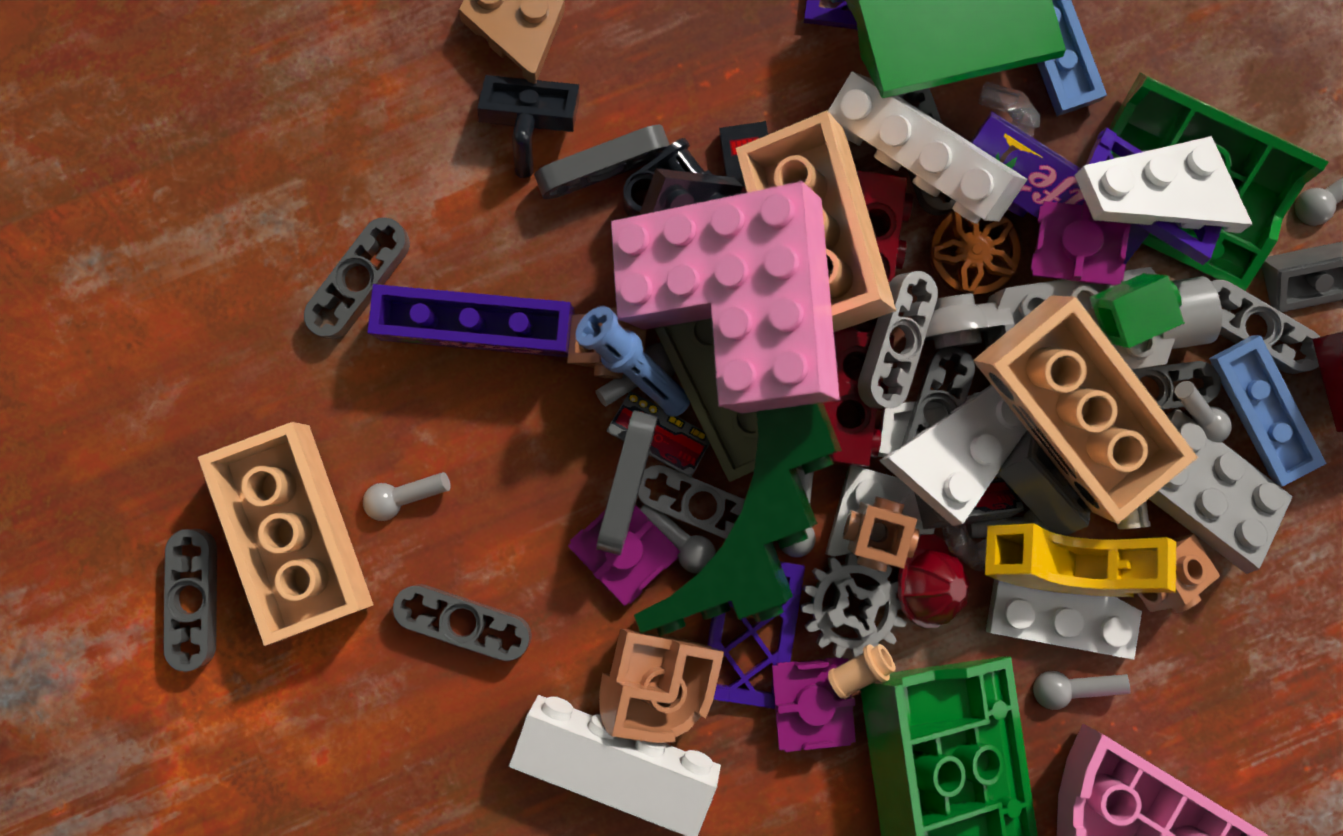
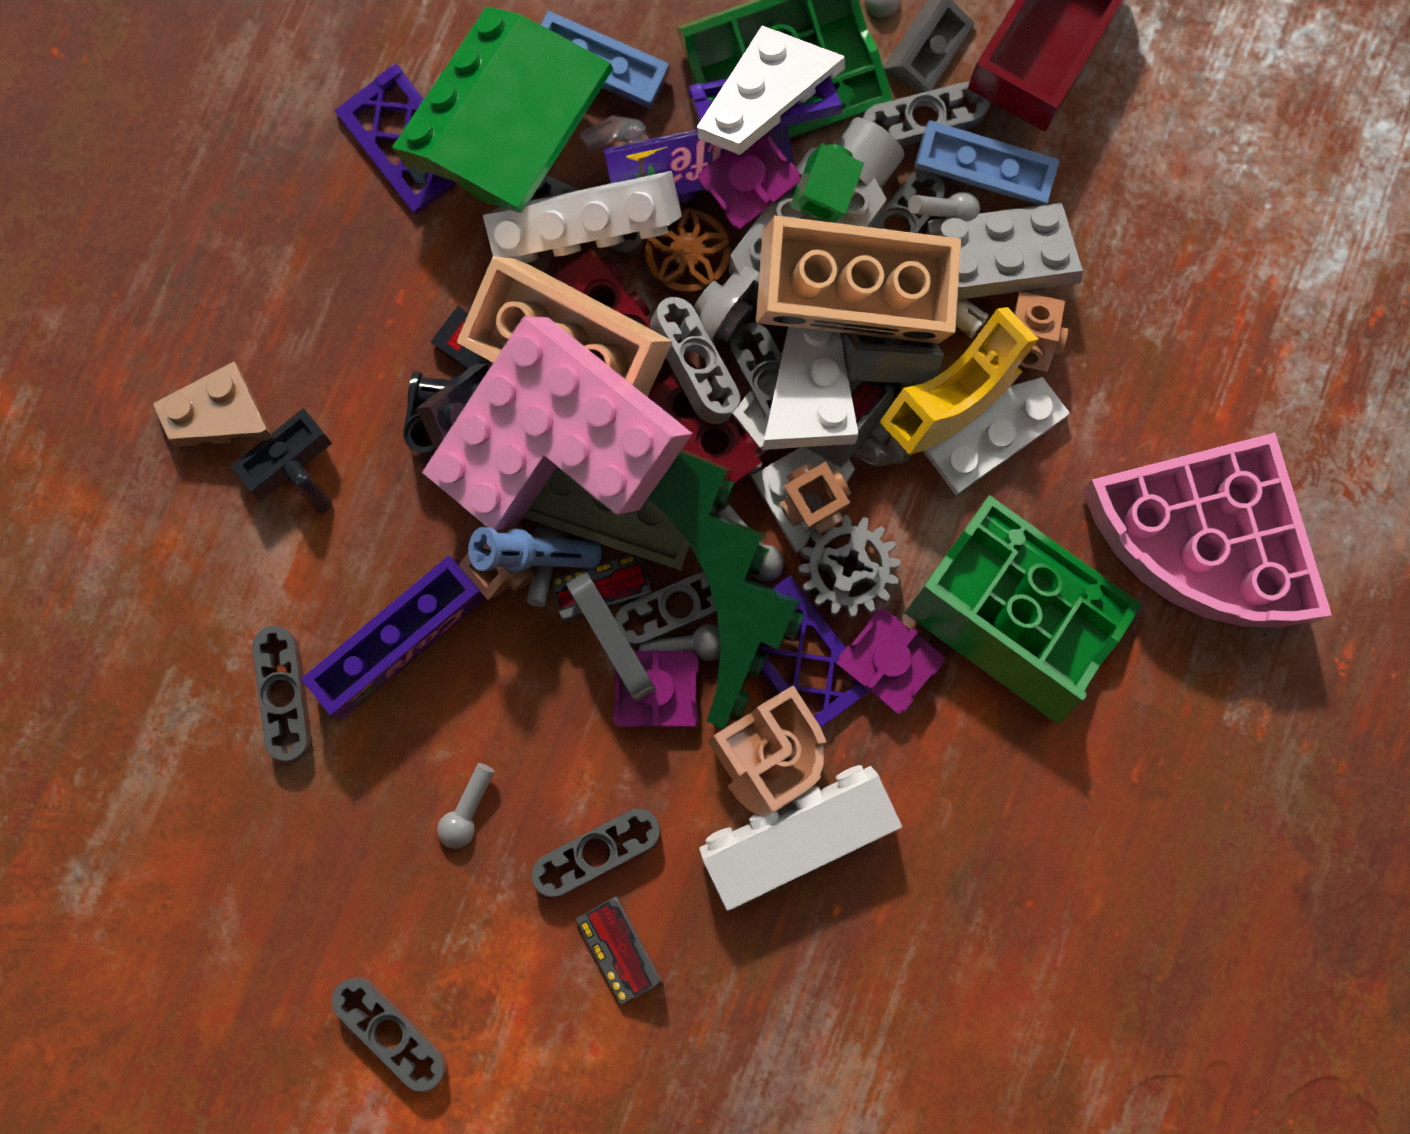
camera: 40 degrees left, 5 degrees down
light nougat brick [198,422,374,646] -> none
dark grey beam [534,125,670,199] -> none
light nougat pin [828,644,895,699] -> none
dark red piece [898,534,971,628] -> none
light grey bar [1033,671,1131,710] -> none
none -> slope [576,896,663,1004]

